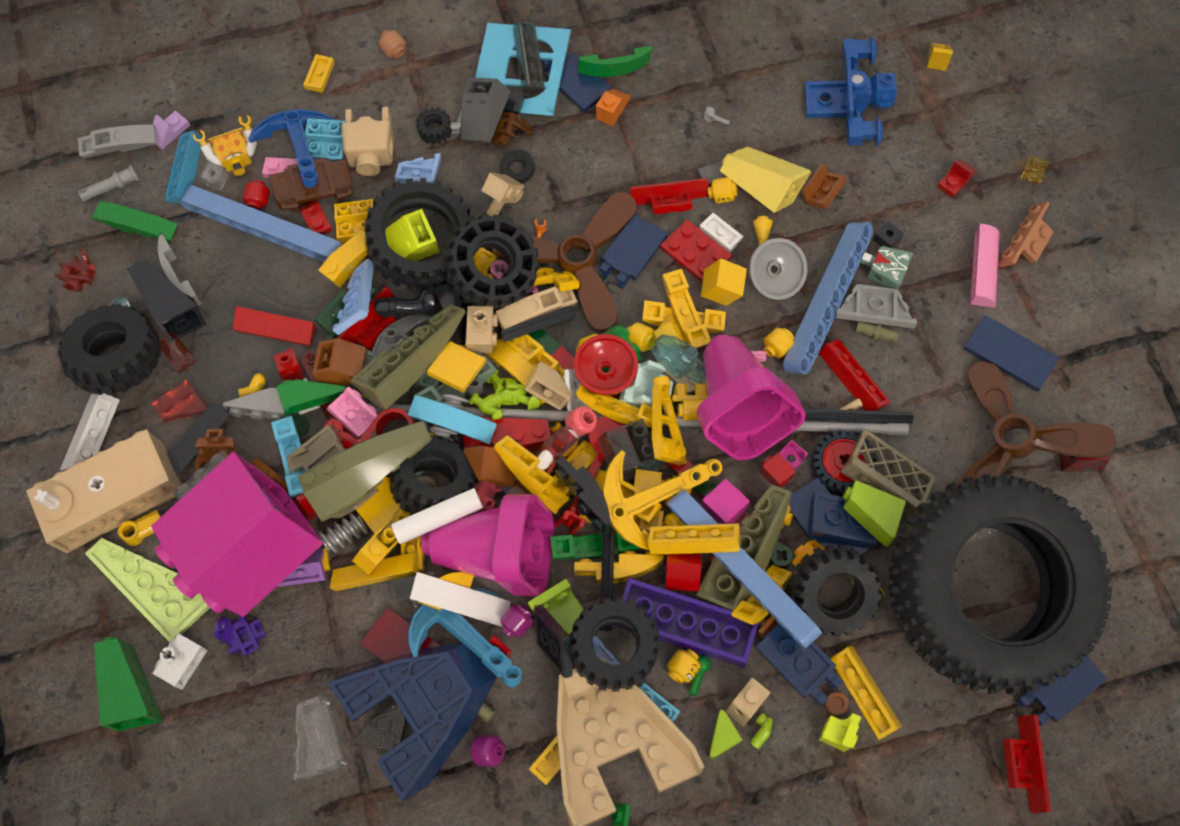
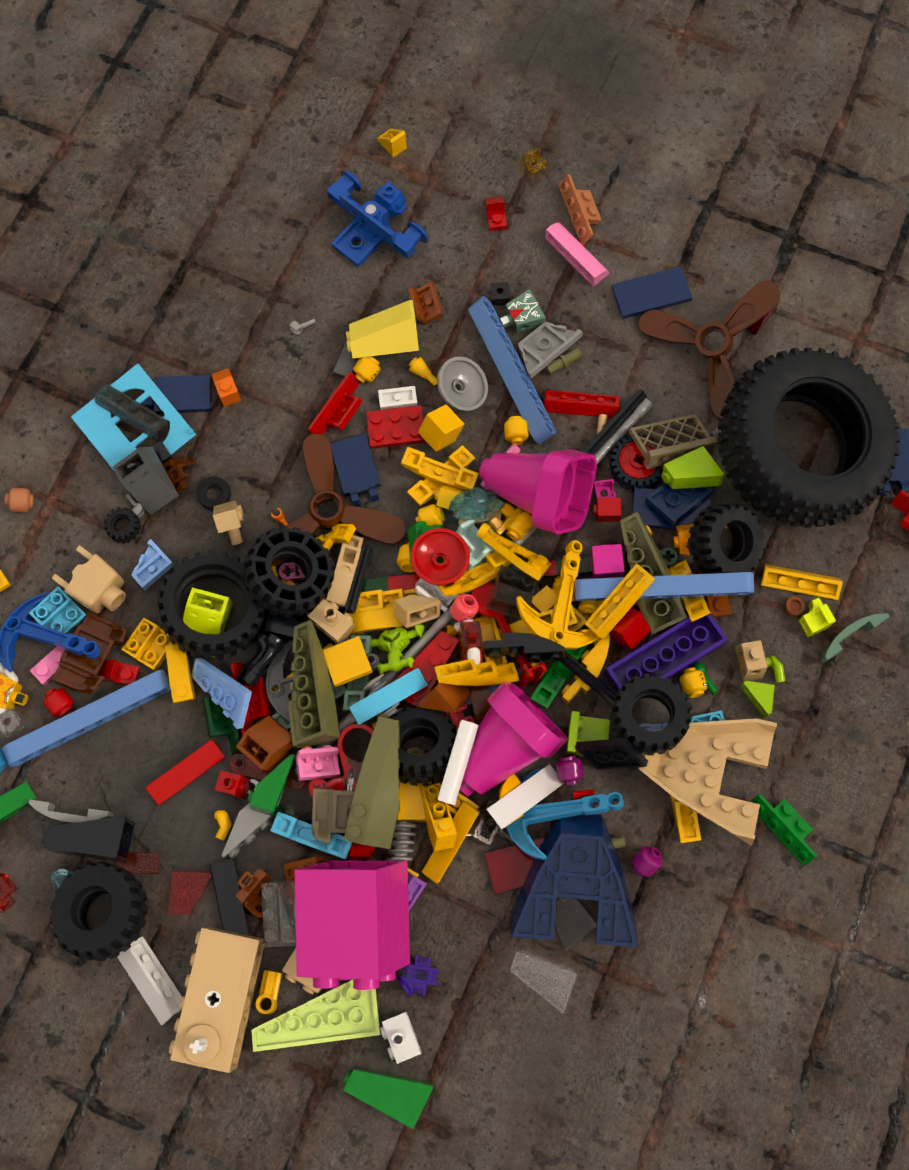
camera: 50 degrees left, 5 degrees up
green slope [577,46,652,77] -> none
dark blue tile [755,624,844,706] -> none
none -> sand green slope [821,613,890,664]

